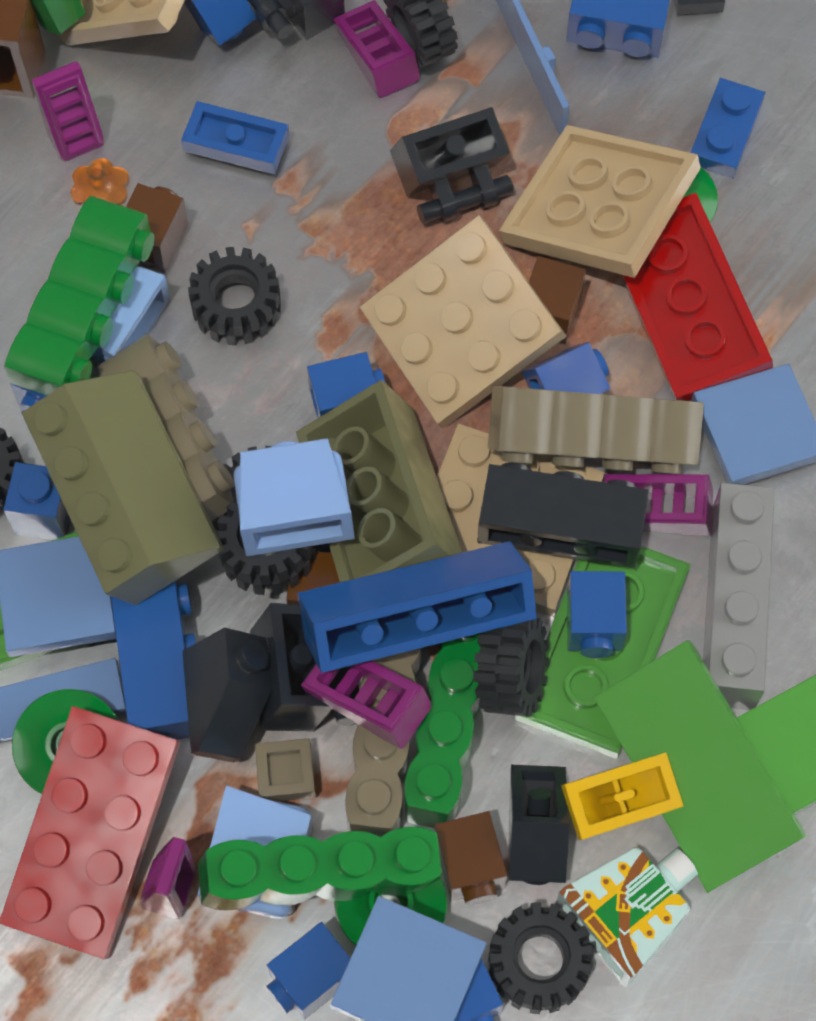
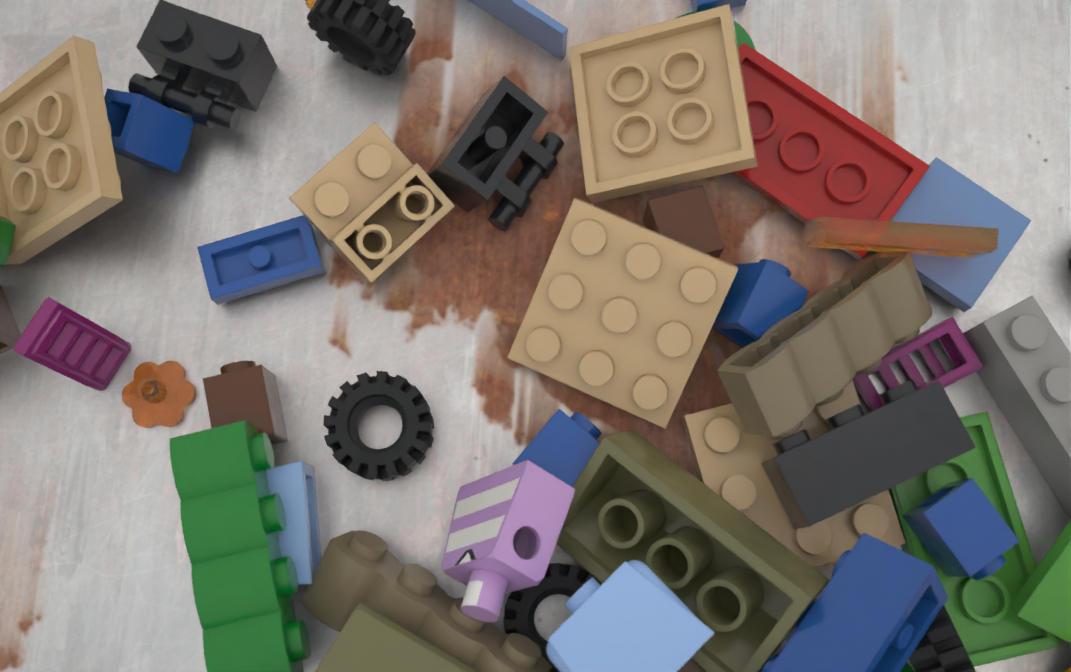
camera: 35 degrees left, 10 degrees up
magenta slope [333,0,420,98] -> none
none -> tan brick [289,122,455,283]
none -> lavender torso [441,460,575,622]
none -> clear orange tile [803,216,999,258]

